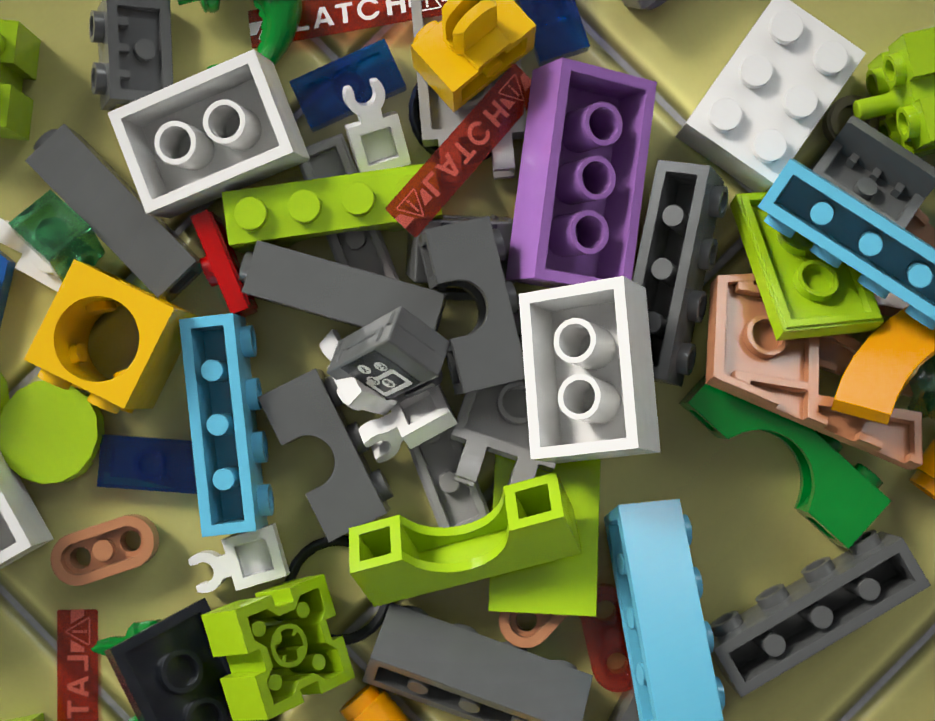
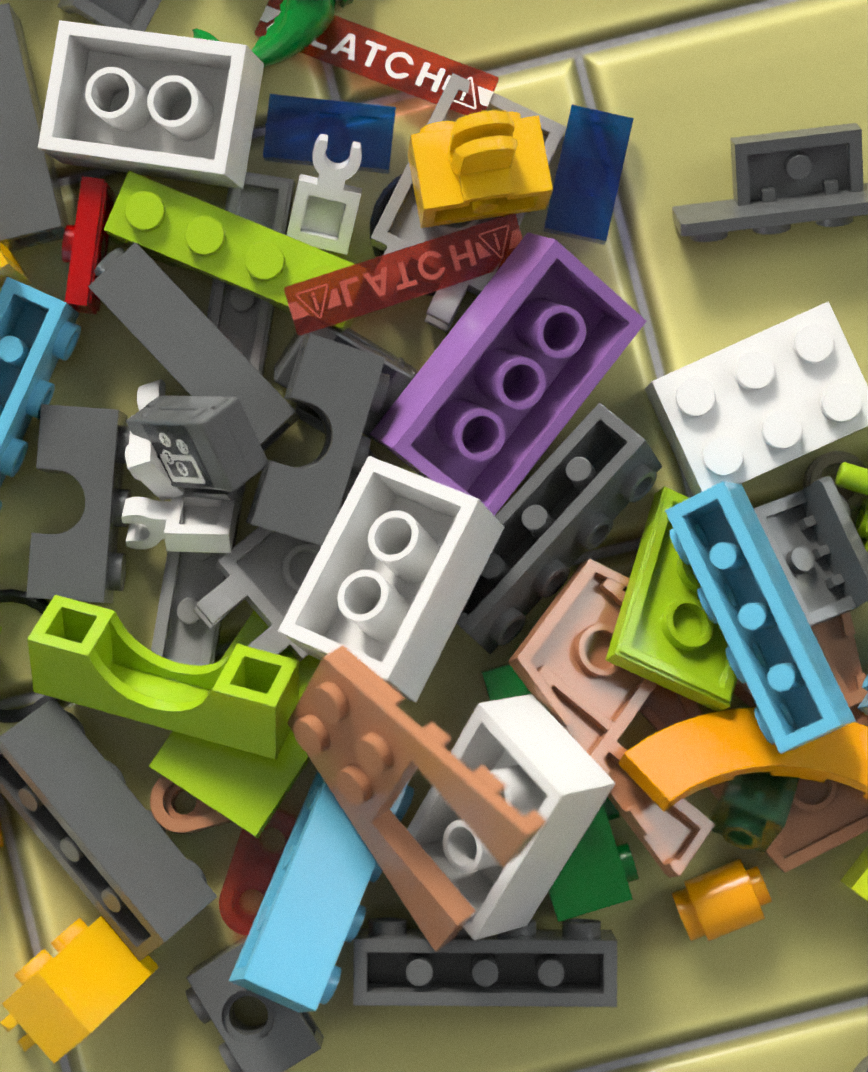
camera: 30 degrees right, 0 degrees up
none -> nougat wing [287,645,547,952]
none -> white brick [407,694,615,941]

